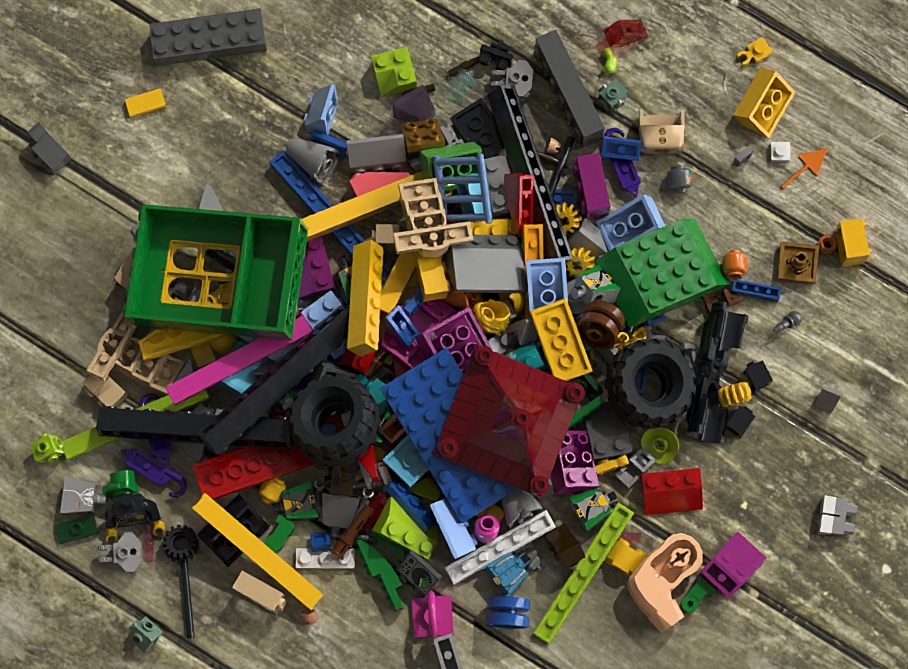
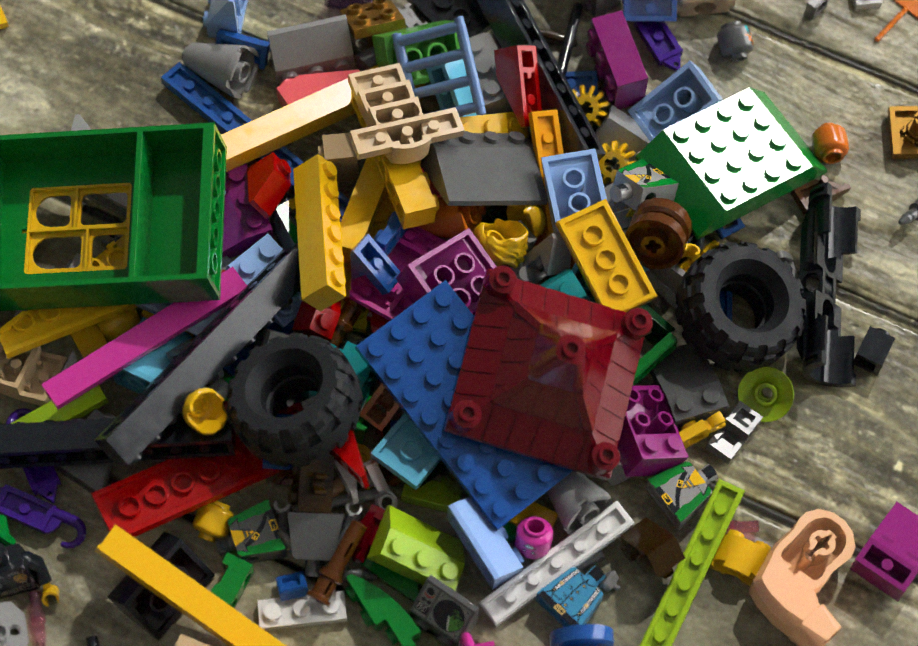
camera: 10 degrees left, 10 degrees down
black tyre [162,524,199,563] -> none
dark grey tile [171,278,198,301] -> none
blue plate [385,478,437,533] -> none
light nougat hinge [546,138,561,154] -> none
red slope [640,468,703,516] -> none
green leg [681,577,717,613] -> none
yellow gear [718,382,752,407] -> none
blue piece [731,279,781,302] -> none
black brick [744,360,773,392] -> none
none -> yellow hair [183,388,228,435]
none -> red slope [247,152,291,219]

